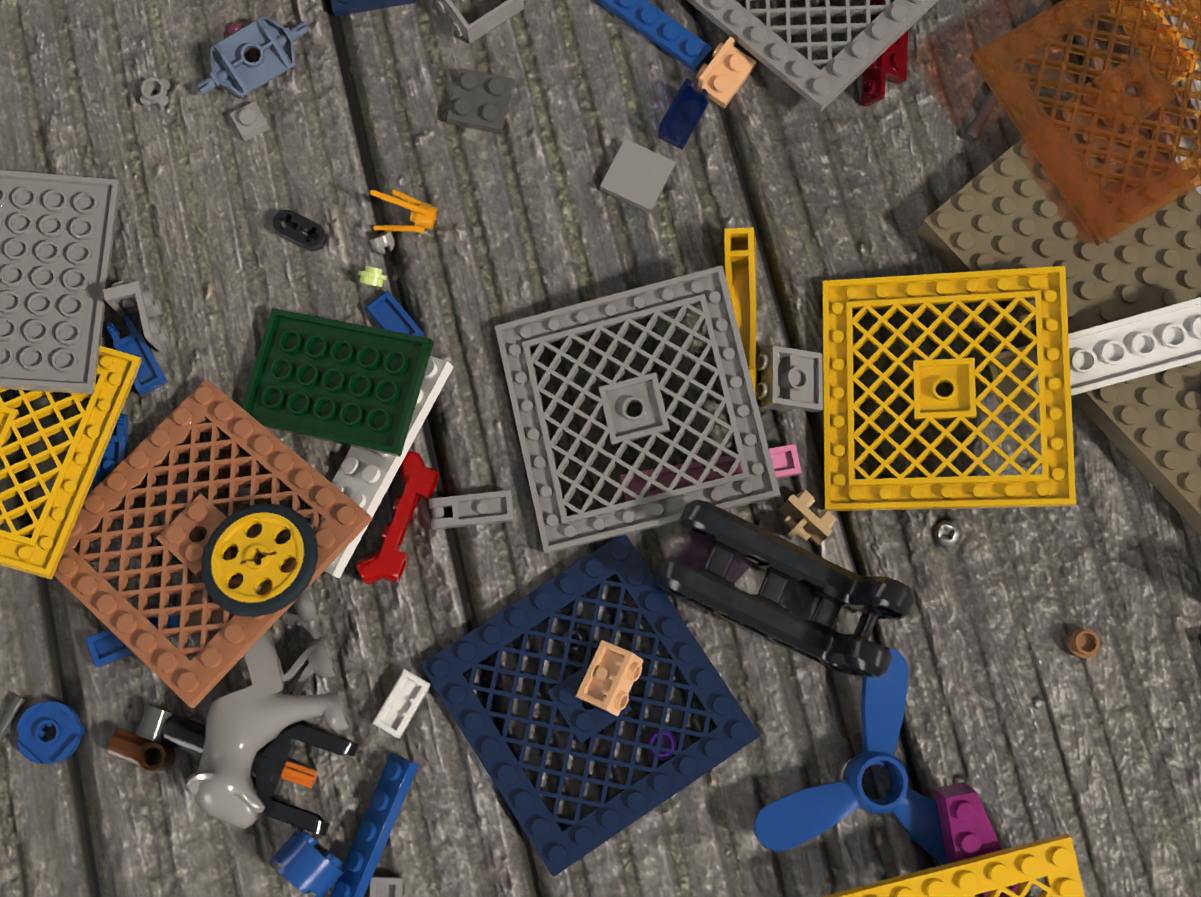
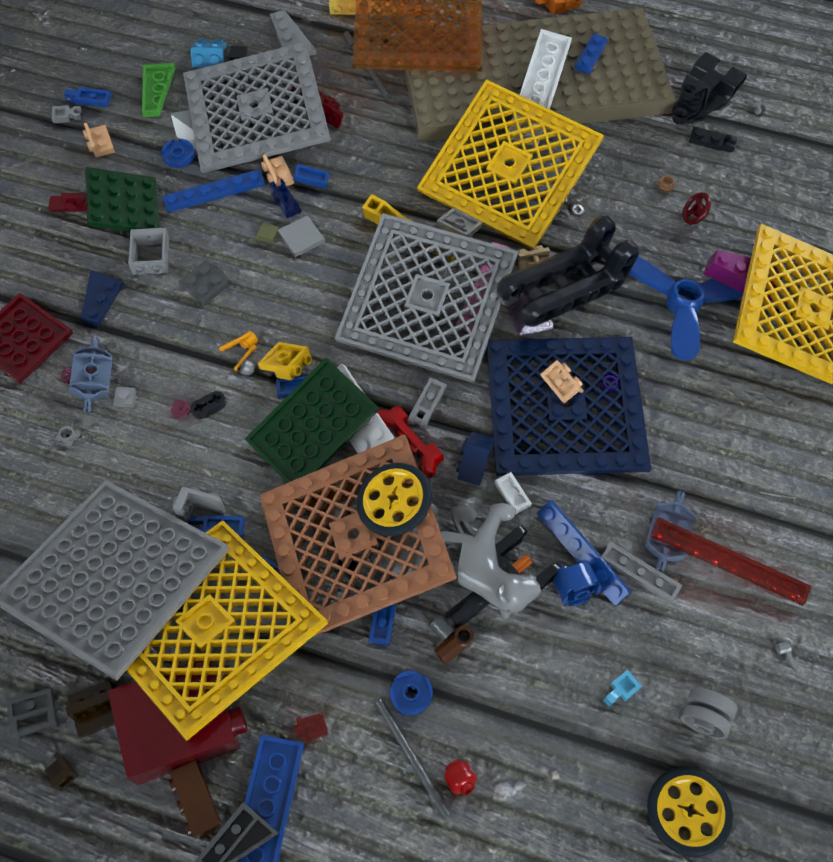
camera: 55 degrees left, 15 degrees down
yellowish green plate [358,266,387,287] -> none
none -> clear pink plate [171,400,190,418]
none -> olive tile [256,223,279,244]
none -> yellow plate [258,342,312,381]
none -> blue tile [293,164,330,189]
none -> dark blue brick [456,432,495,485]
none -> dark red piece [682,192,711,225]

